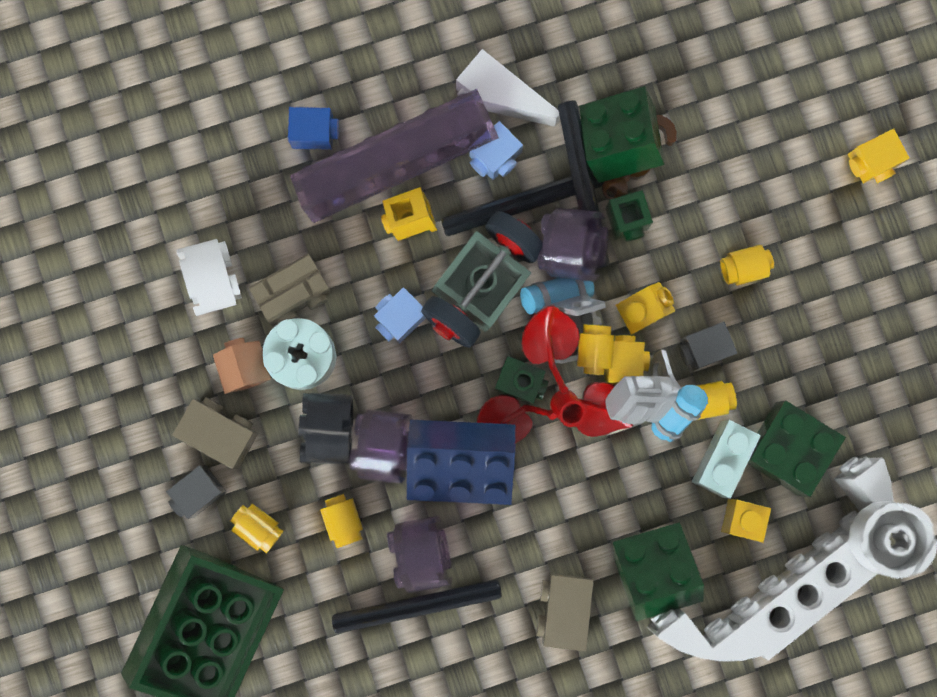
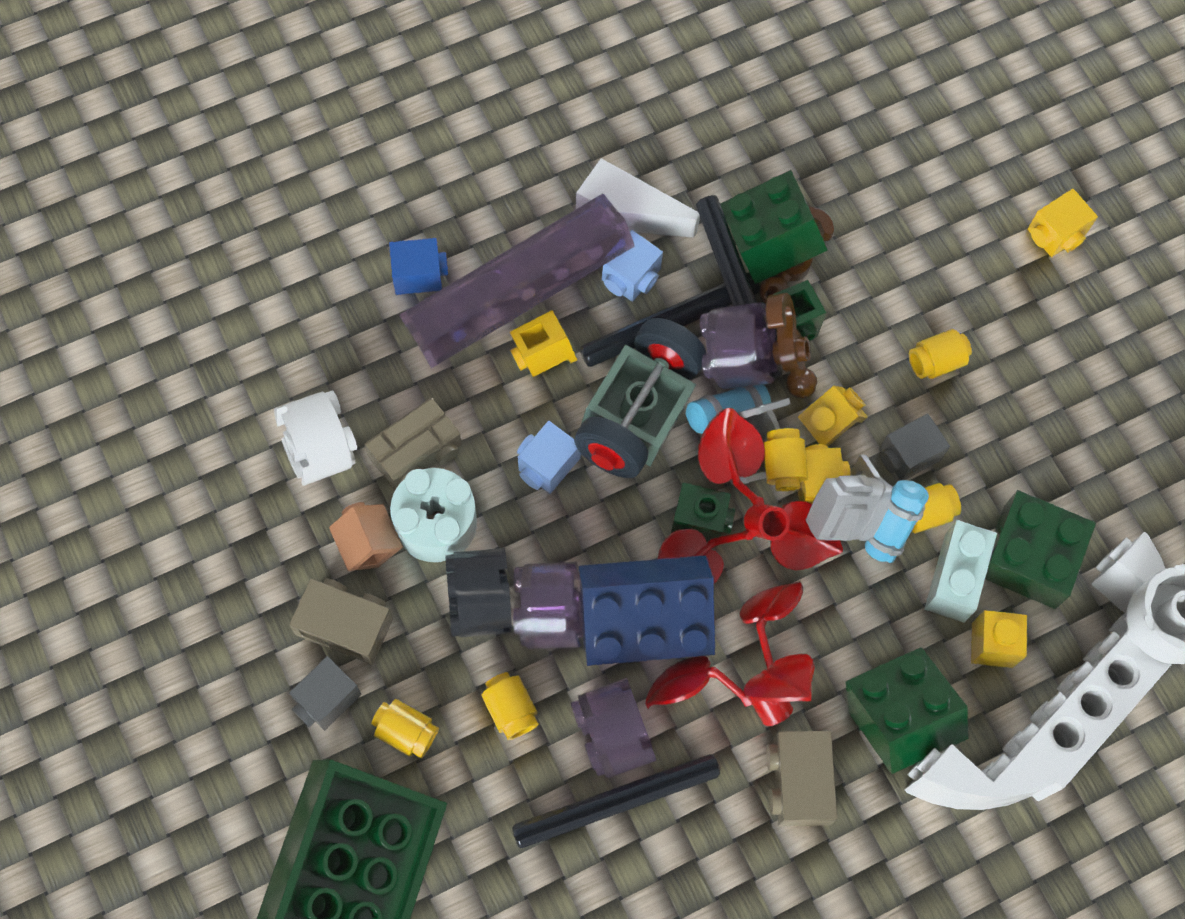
camera: 10 degrees left, 15 degrees down
none -> red plant [645,581,815,726]
none -> reddish brown piece [766,293,817,399]

